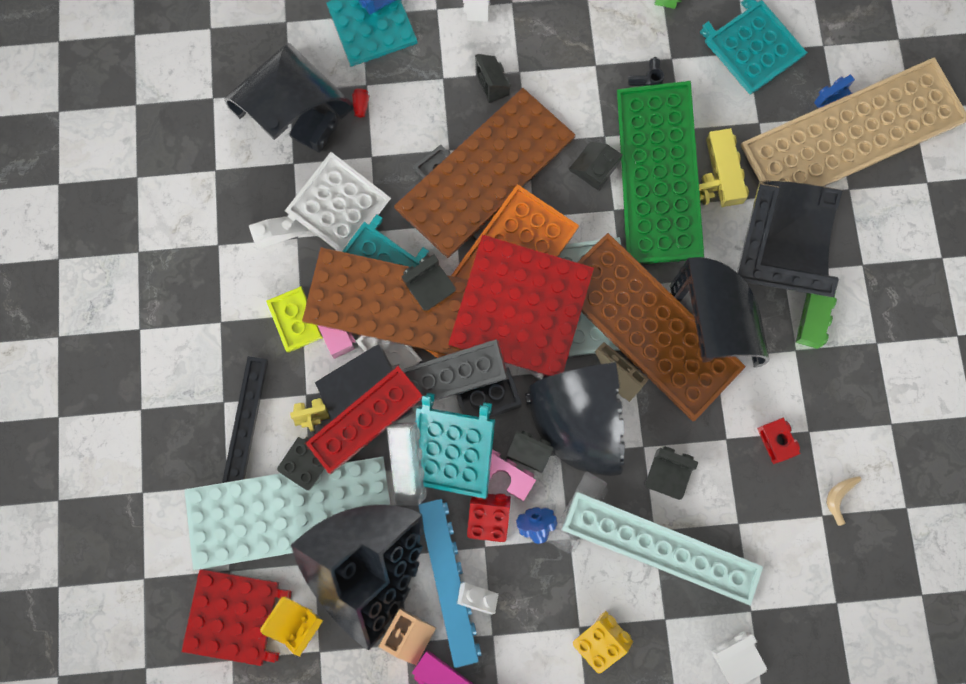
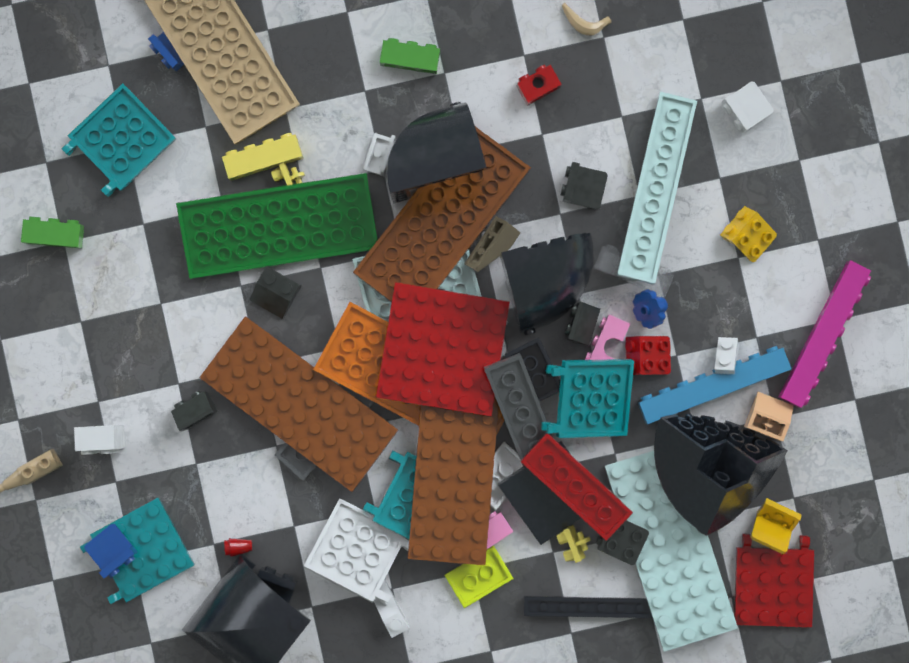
camera: 95 degrees left, 10 degrees up
clear brick [387,422,426,506] -> none
pearl dark grey bracket [401,254,456,311] -> none
black axle [628,57,665,86] -> none
black panel [737,180,843,298] -> none

